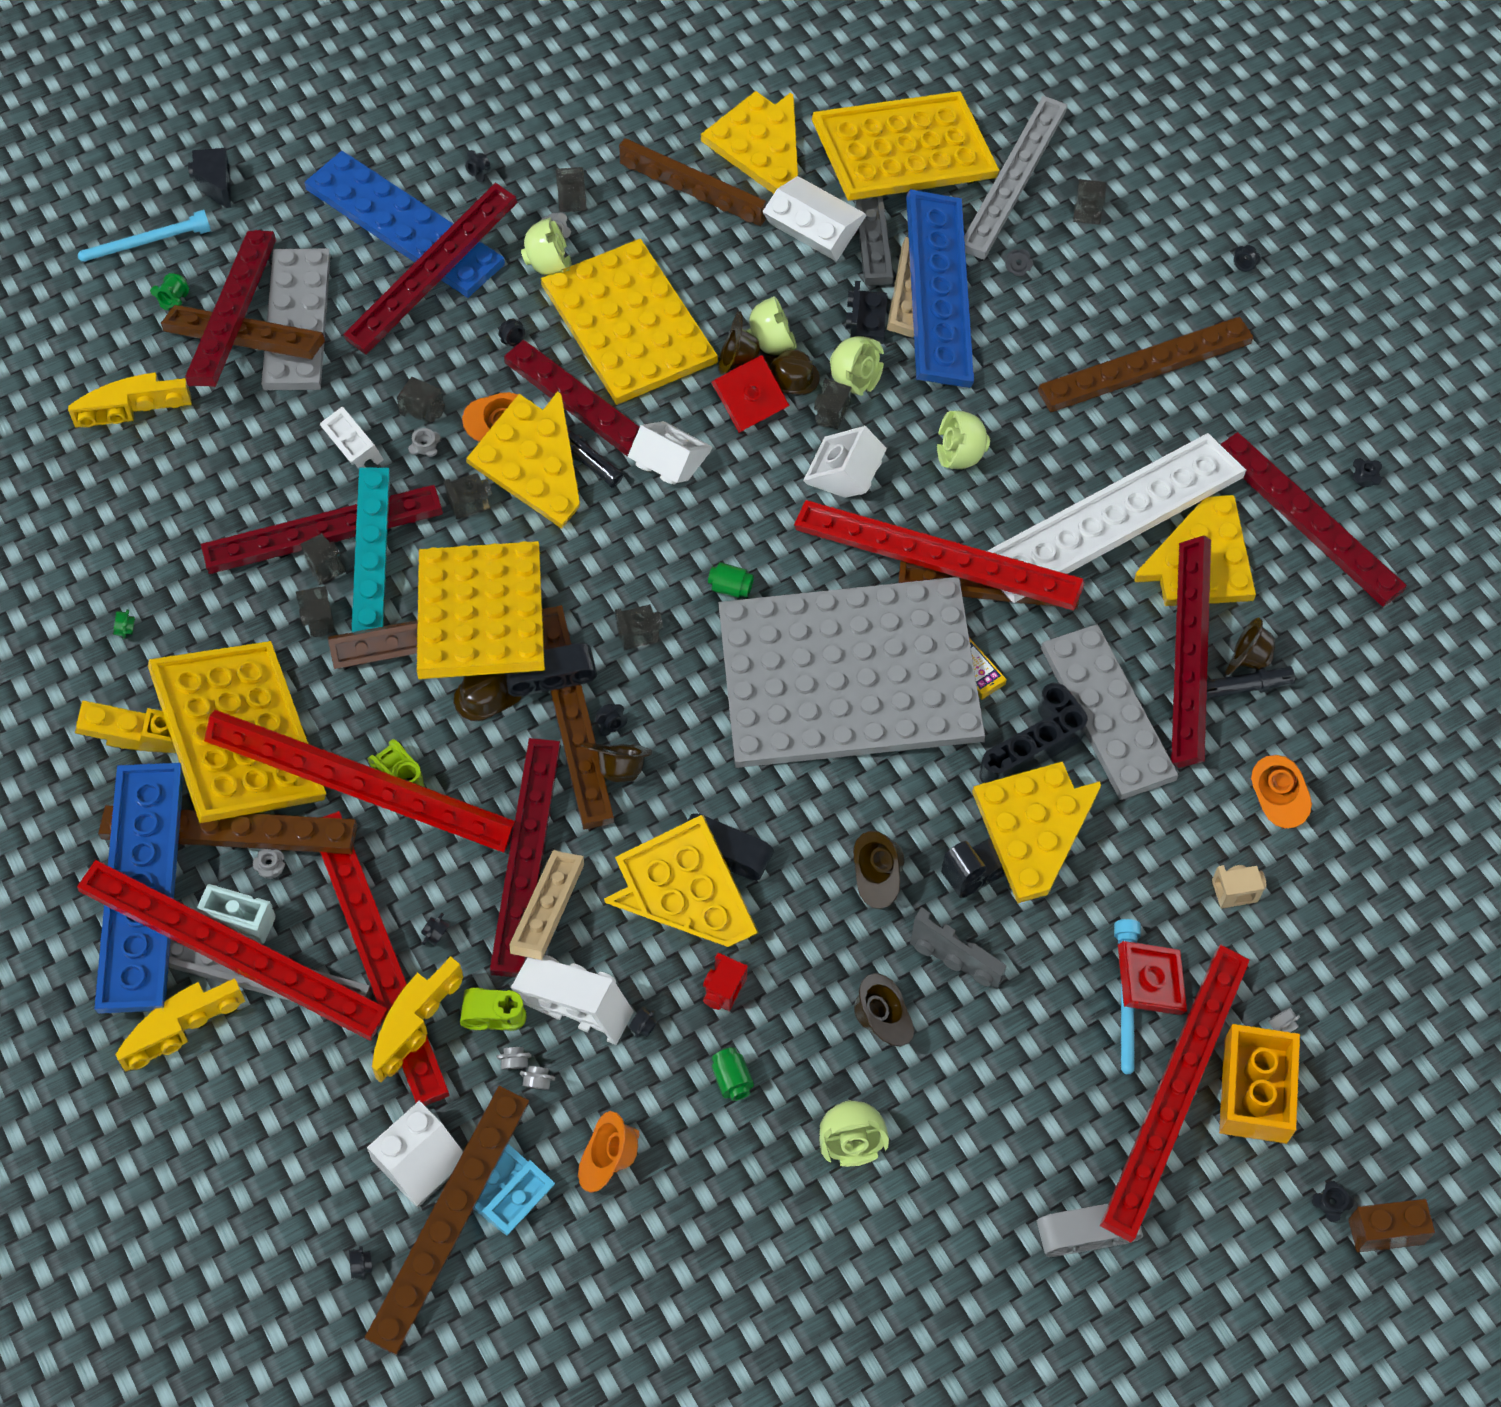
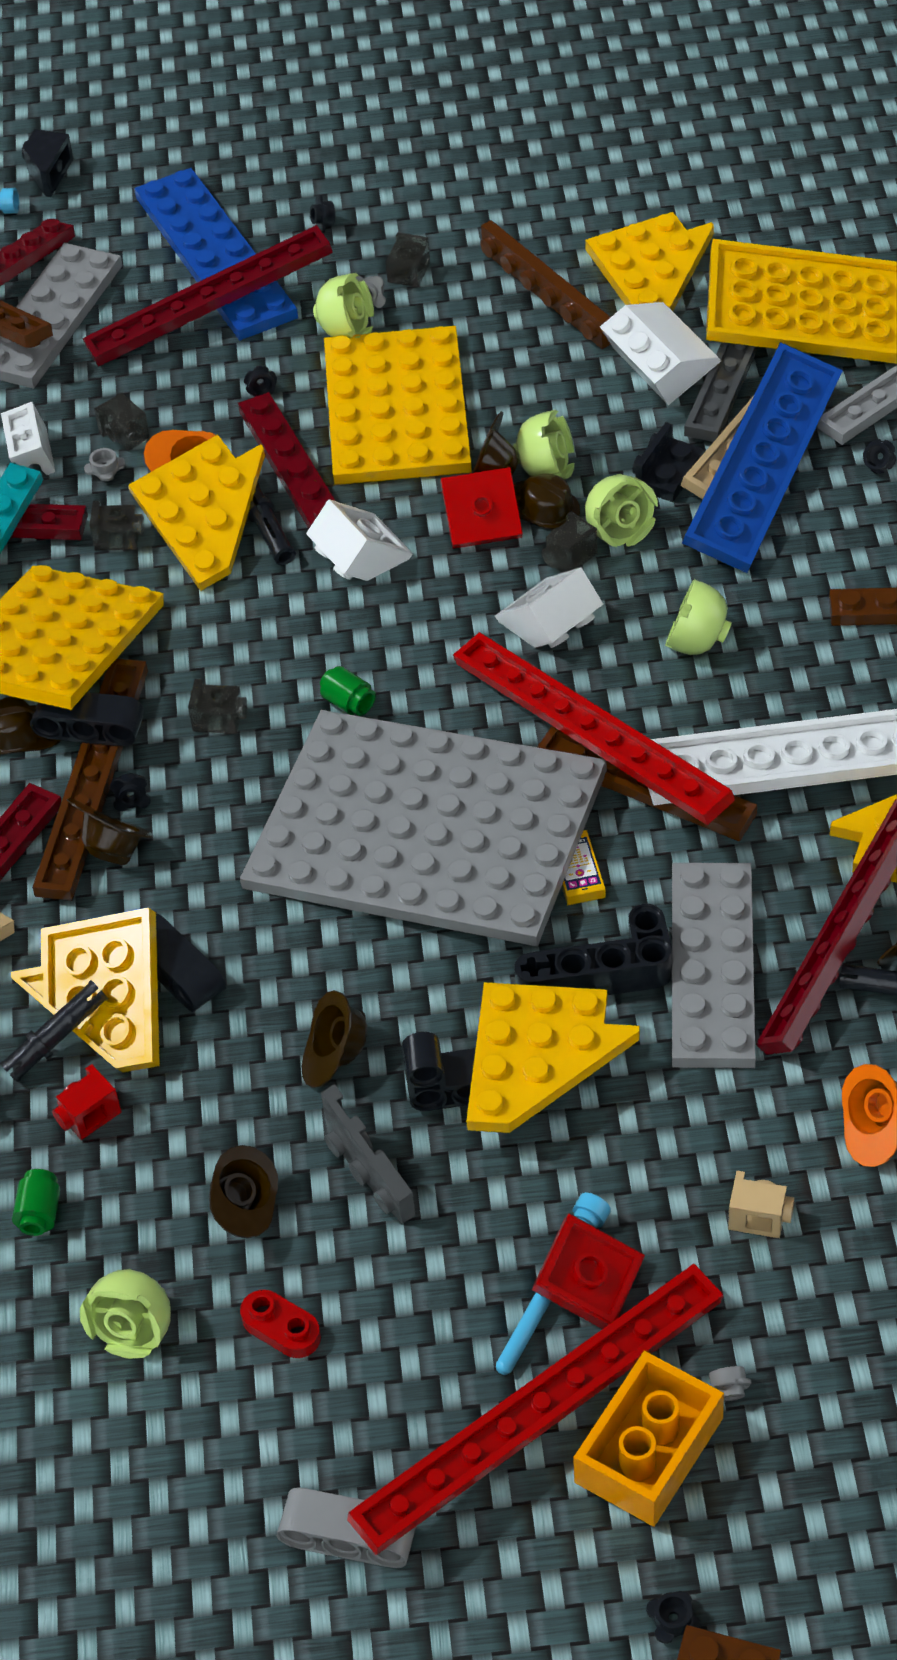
camera: 30 degrees right, 10 degrees down
none -> black pin [0,980,109,1082]
none -> red plate [240,1290,321,1358]

